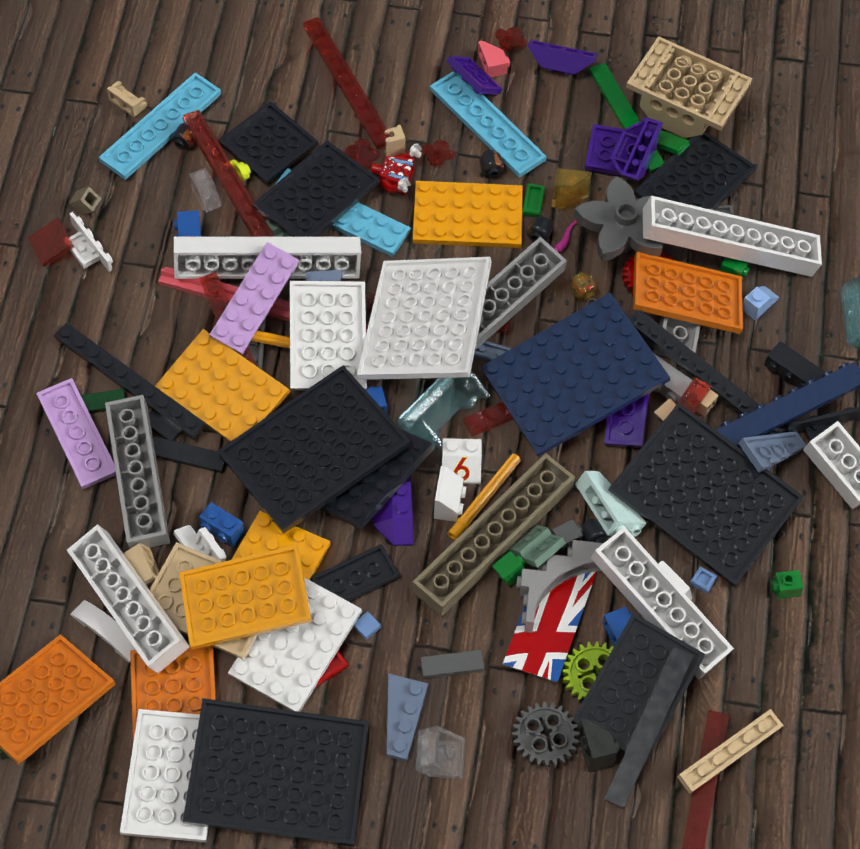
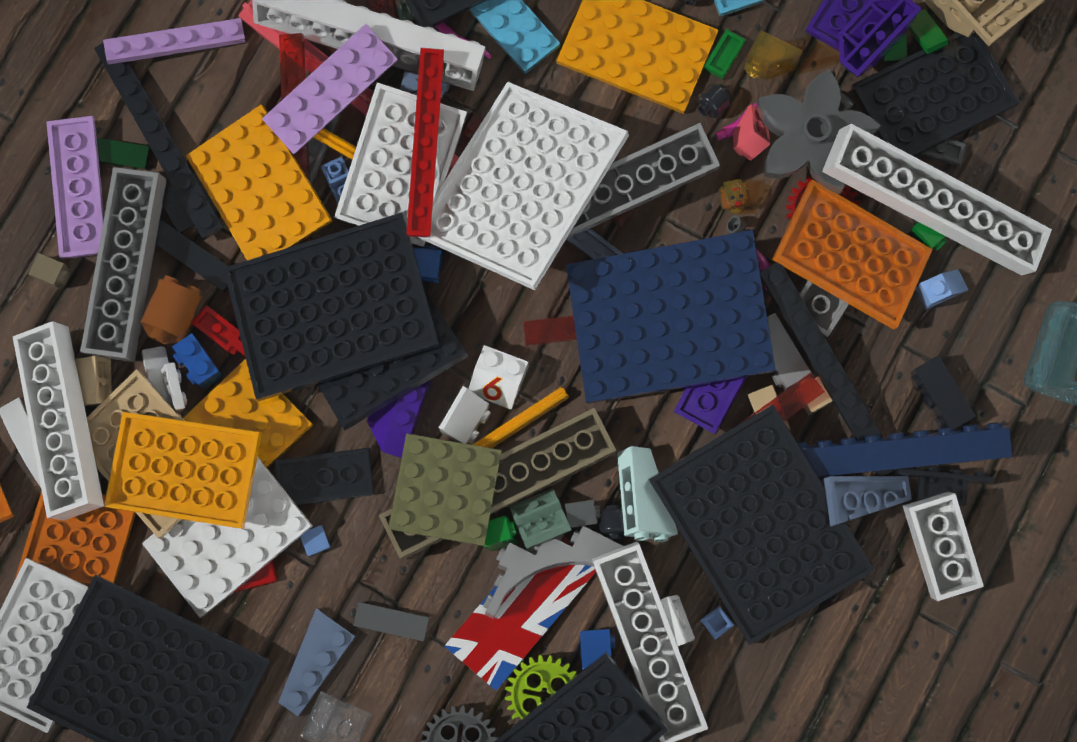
camera: 25 degrees right, 20 degrees up
clear light blue windscreen [397,372,490,446] -> none
green brick [771,570,804,599] -> none
none -> dark tan brick [28,253,69,290]
none -> lavender plate [103,18,245,65]
none -> dark orange cylinder [140,275,203,344]
none -> red hinge [192,305,245,356]
none -> medium blue slope [321,157,349,204]
none -> olive plate [388,434,502,546]
none -> red plate [406,48,444,238]
none -> coral slope [733,104,770,161]

